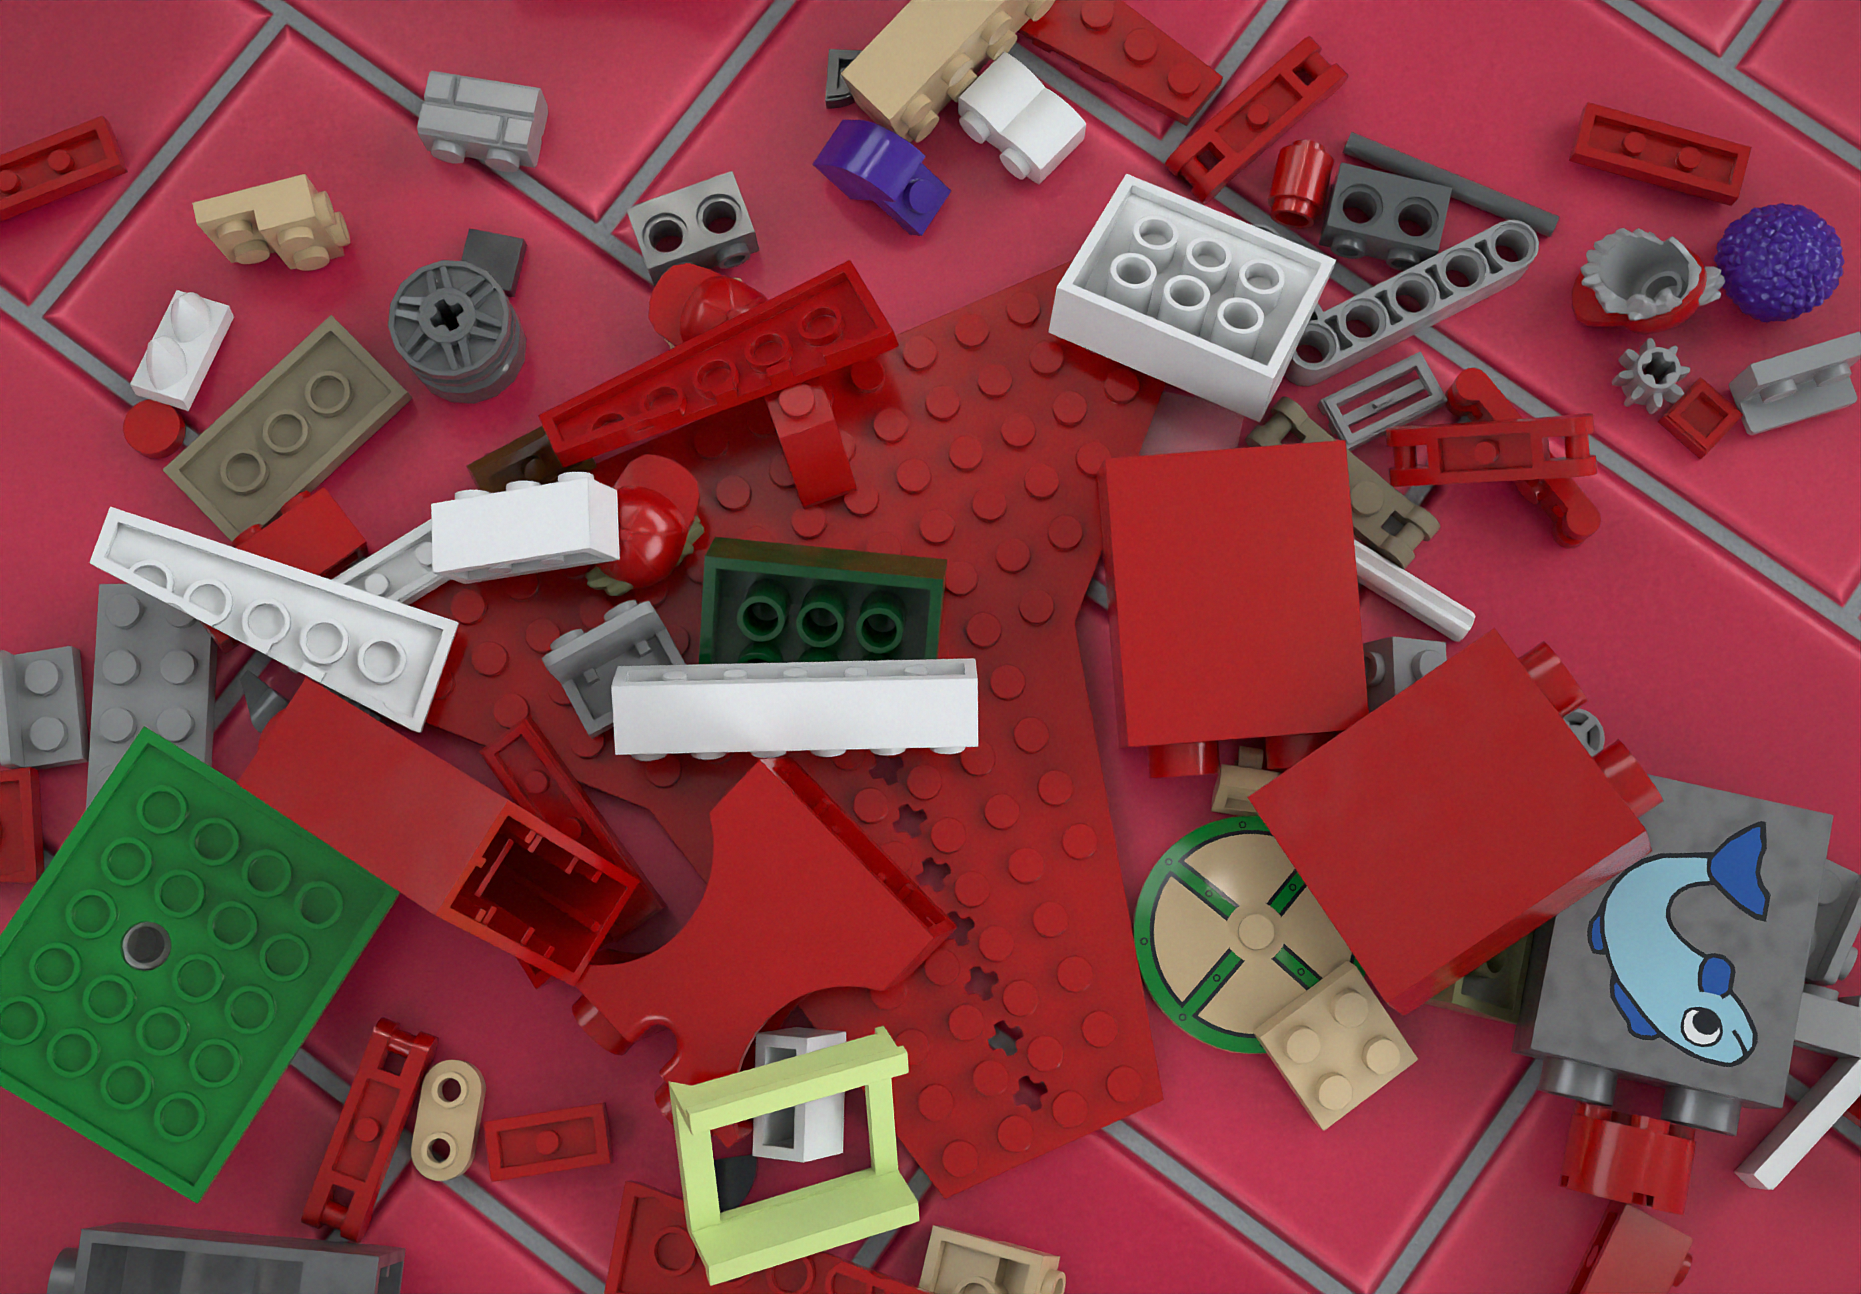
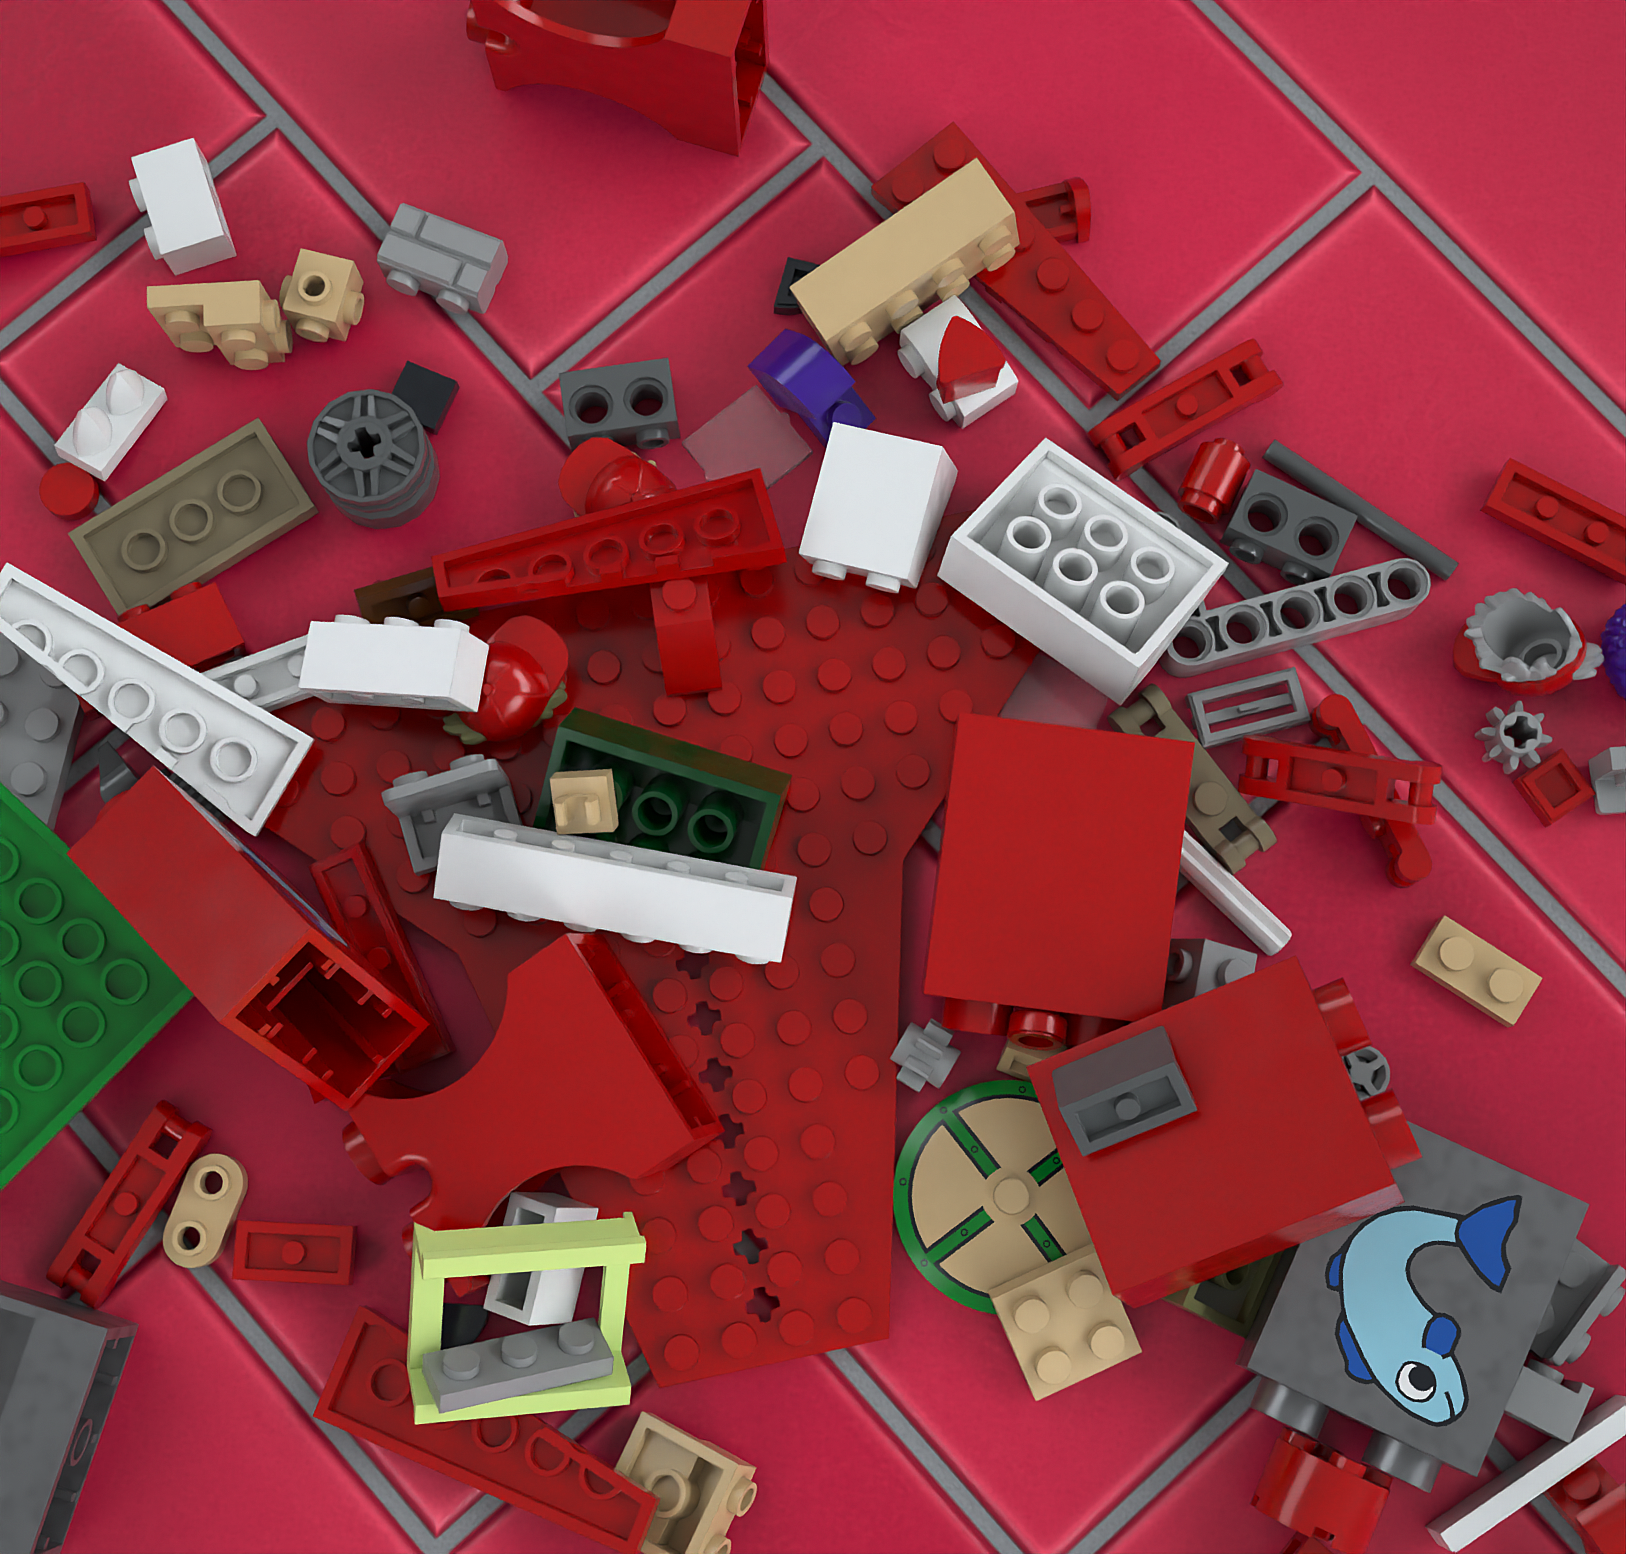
camera: 10 degrees right, 0 degrees up
none -> white brick [129,138,237,275]
none -> tan brick [279,248,364,342]
none -> light grey plate [422,1317,614,1414]
none -> tan tile [550,769,619,835]
none -> clear piece [682,385,813,490]
none -> white slope [799,422,958,593]
none -> light grey gear [890,1018,961,1092]
none -> red tile [936,316,1006,404]
none -> red tile [1007,1010,1068,1051]
none -> dark grey panel [1052,1026,1197,1156]
none -> tan plate [1410,915,1543,1028]

